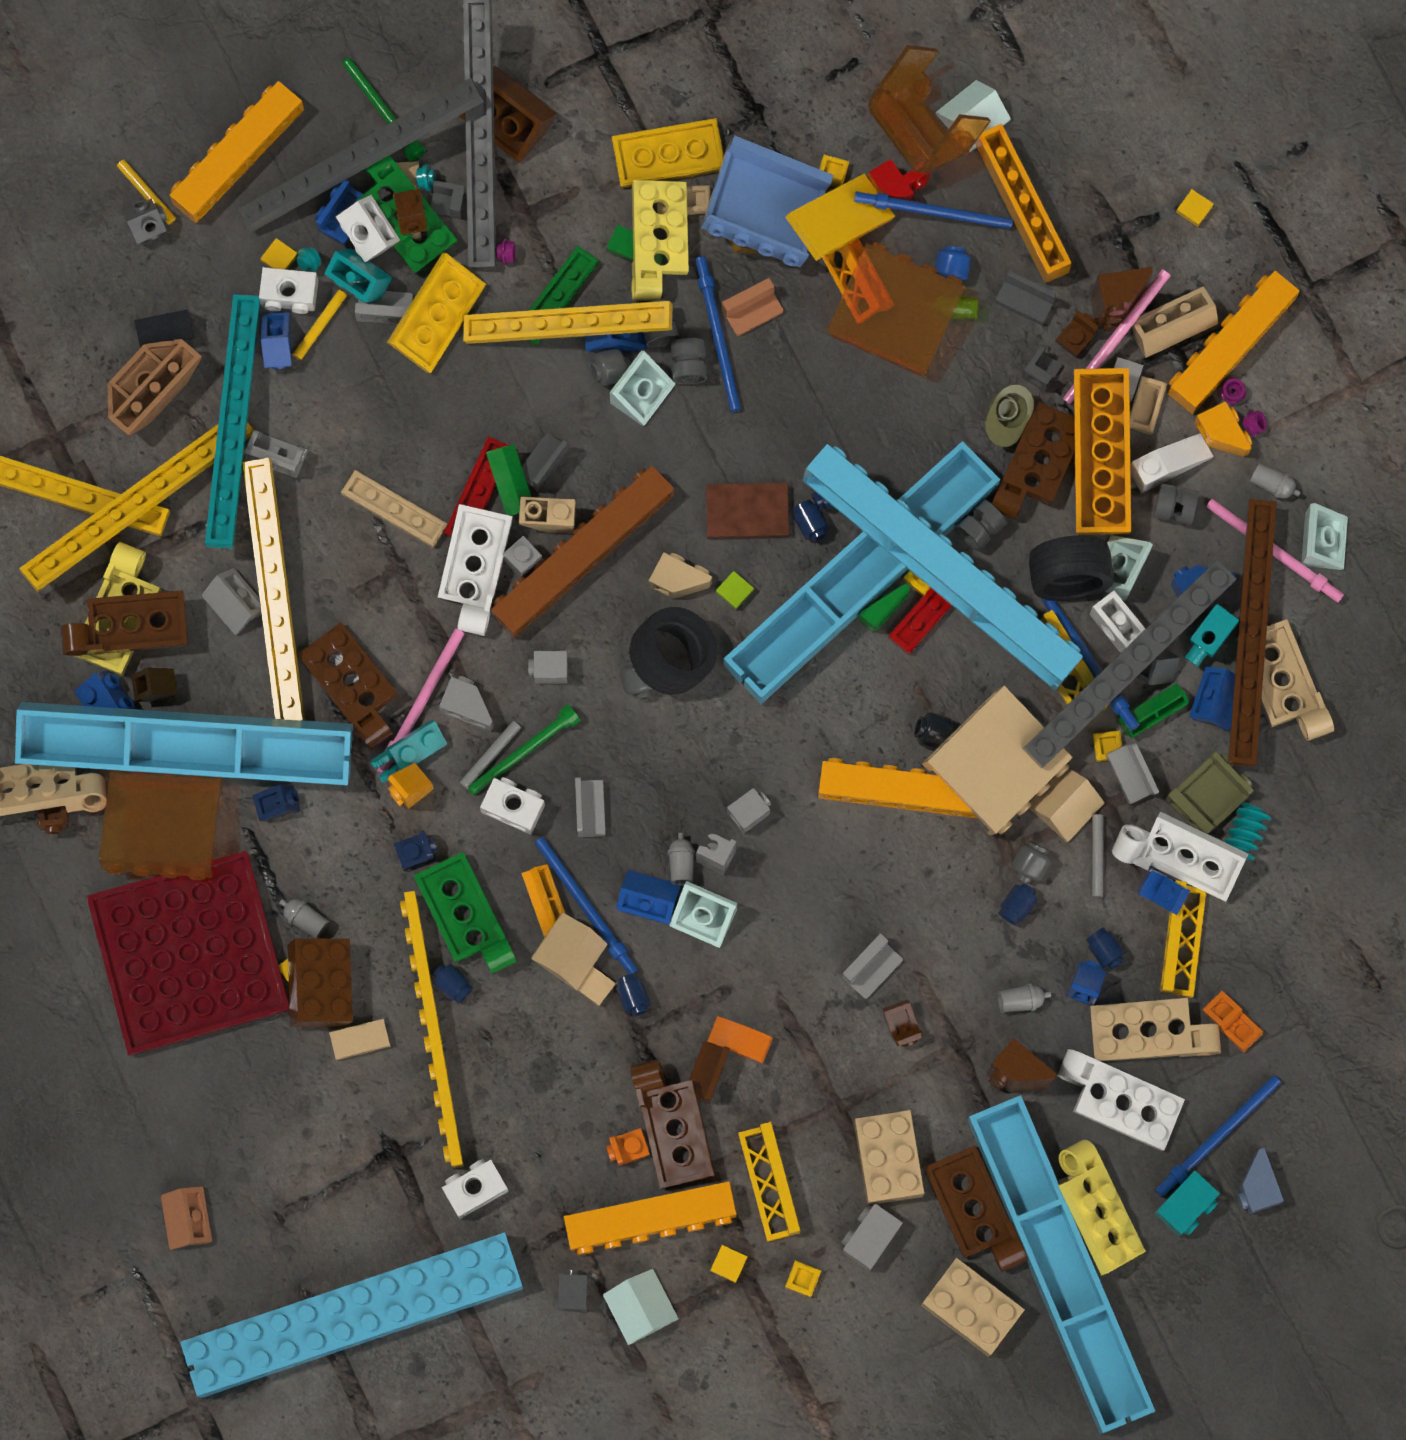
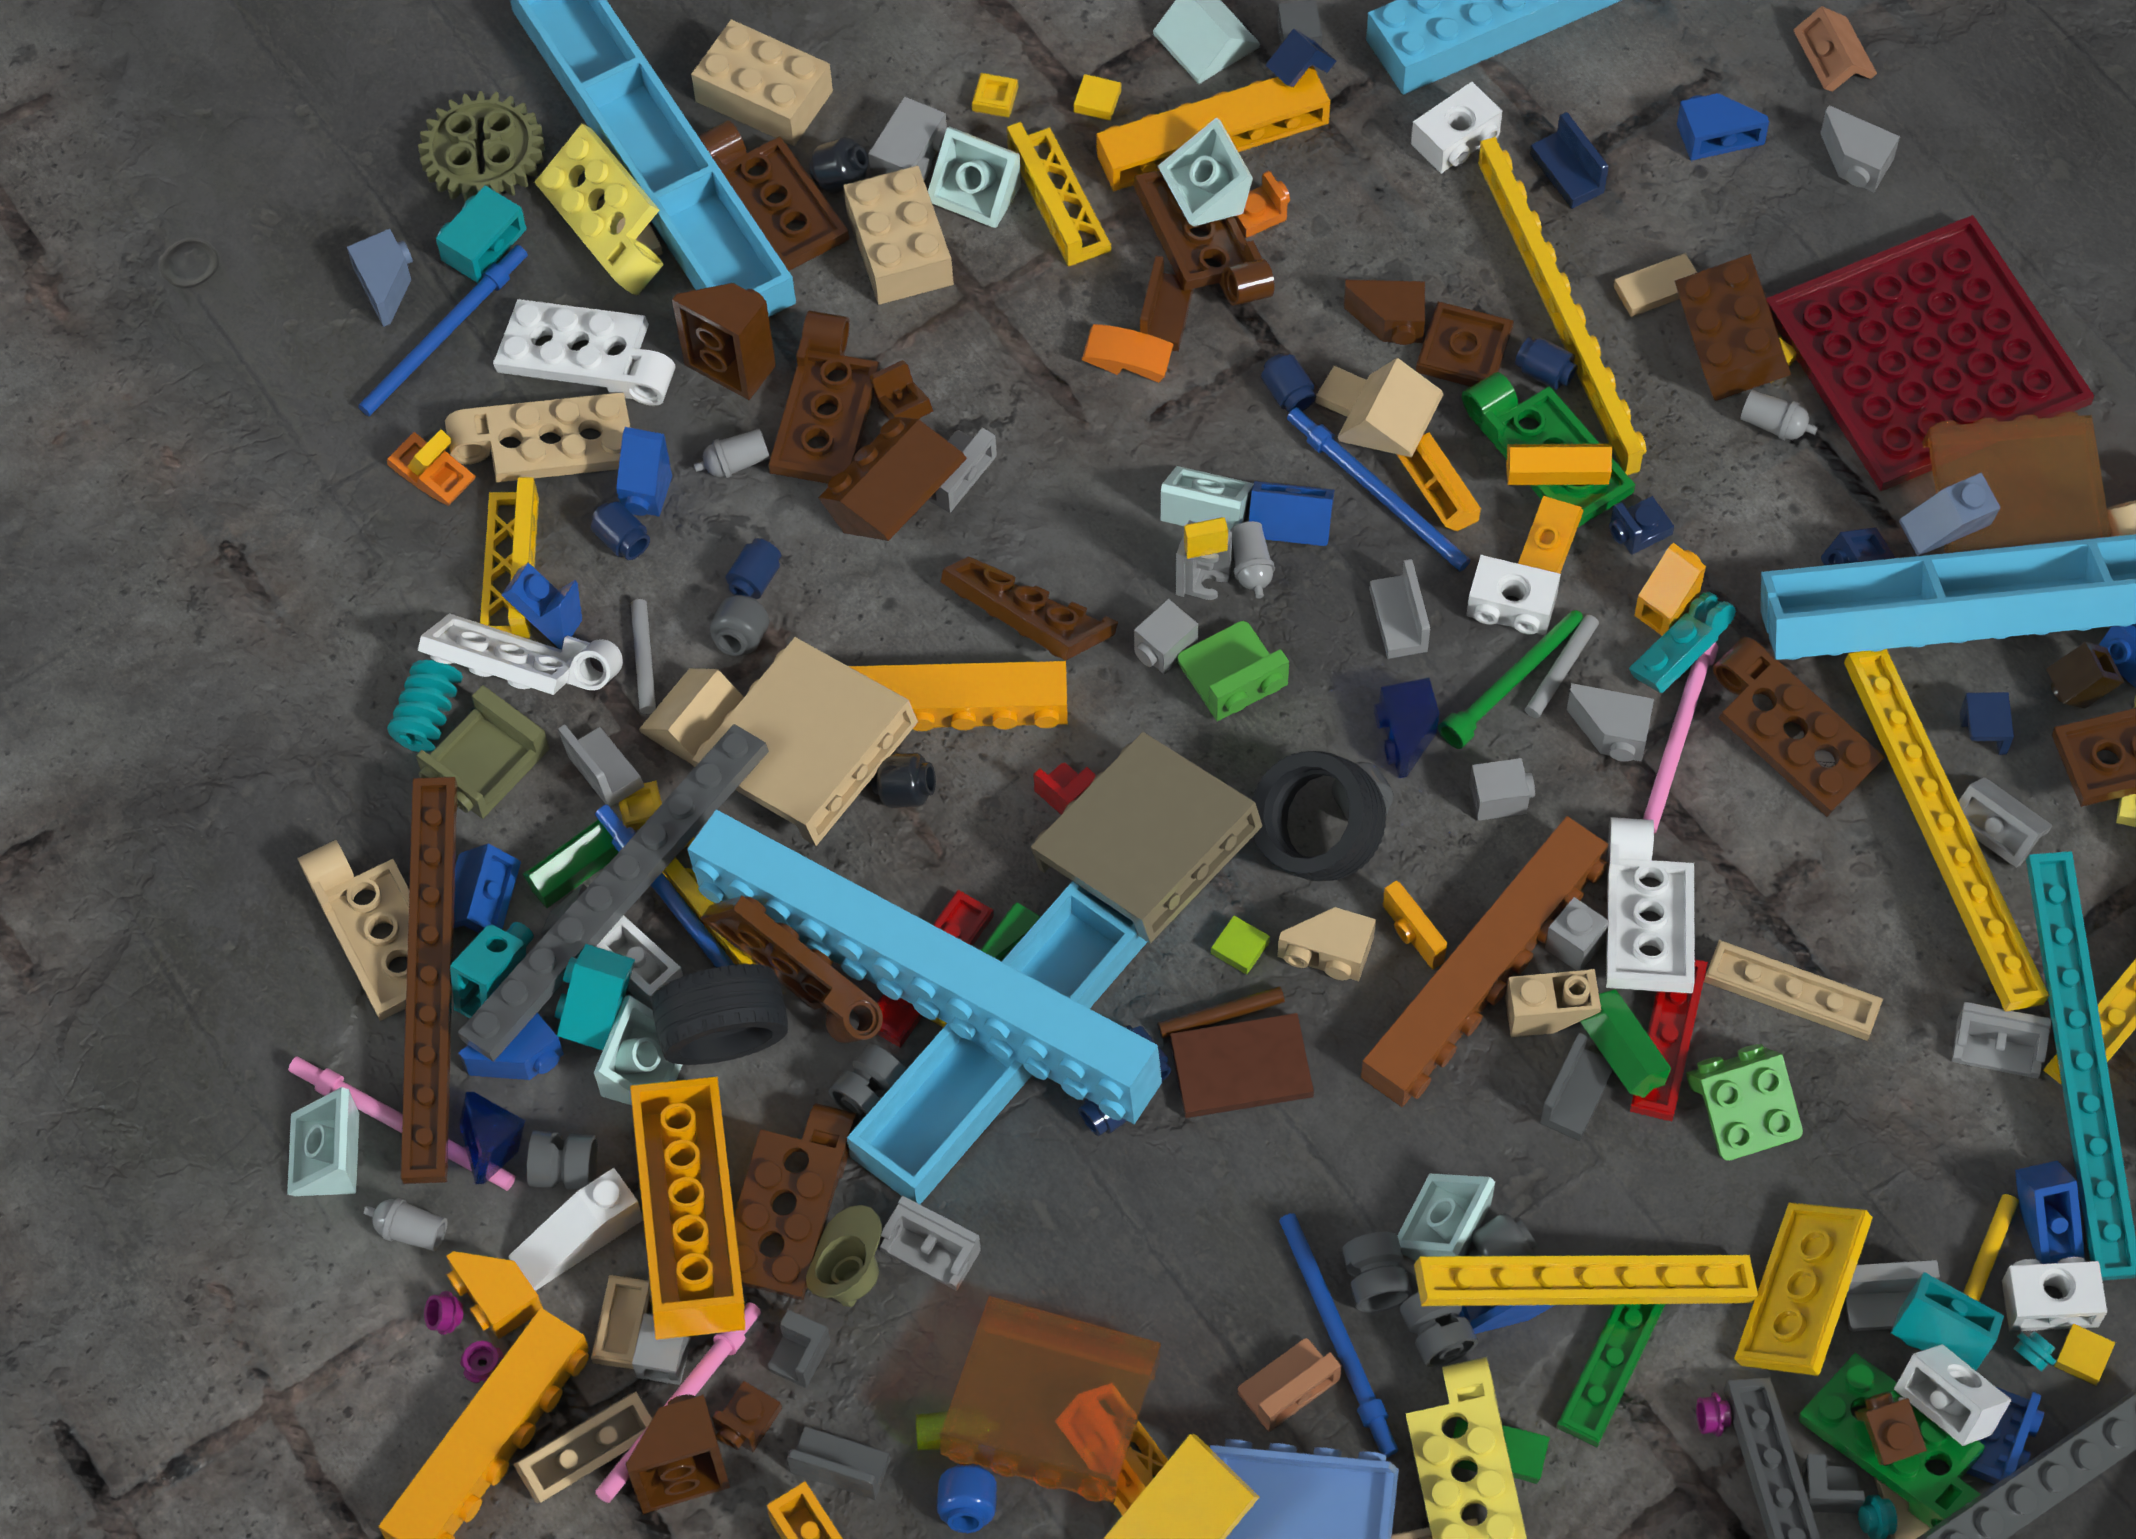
camera: 175 degrees right, 15 degrees down
none -> yellow tile [407,429,451,476]
none -> olive gear [418,91,545,202]
none -> clear blue slope [459,1092,525,1184]
none -> teal brick [554,944,635,1051]
none -> reddish brown hinge [700,895,883,1043]
none -> reddish brown hinge [769,310,880,484]
none -> black head [809,137,869,193]
none -> reddish brown slope [818,417,967,541]
none -> light grey hinge [880,1195,981,1291]
none -> light aqua slope [928,127,1021,228]
none -> reddish brown wing [940,556,1118,661]
none -> dark tan panel [1031,732,1262,944]
none -> red panel [1033,763,1097,815]
none -> reddish brown bar [1157,986,1285,1039]
none -> light aqua slope [1158,118,1253,226]
none -> bright green bracket [1178,621,1289,722]
none -> yellow tile [1184,517,1228,559]
none -> dark blue panel [1266,29,1336,87]
none -> reddish brown slope [1344,280,1425,345]
none -> clear blue slope [1374,678,1440,778]
none -> light orange plate [1383,880,1447,970]
none -> reddish brown tile [1416,301,1514,387]
none -> light orange piece [1506,444,1612,485]
none -> light orange plate [1518,496,1584,574]
none -> dark blue panel [1530,112,1608,209]
none -> blue slope [1677,93,1769,161]
none -> bright green bracket [1686,1044,1803,1161]
none -> light grey slope [1820,105,1900,192]
none -> sand blue slope [1899,472,2001,556]
none -> dark blue panel [1959,692,2014,755]

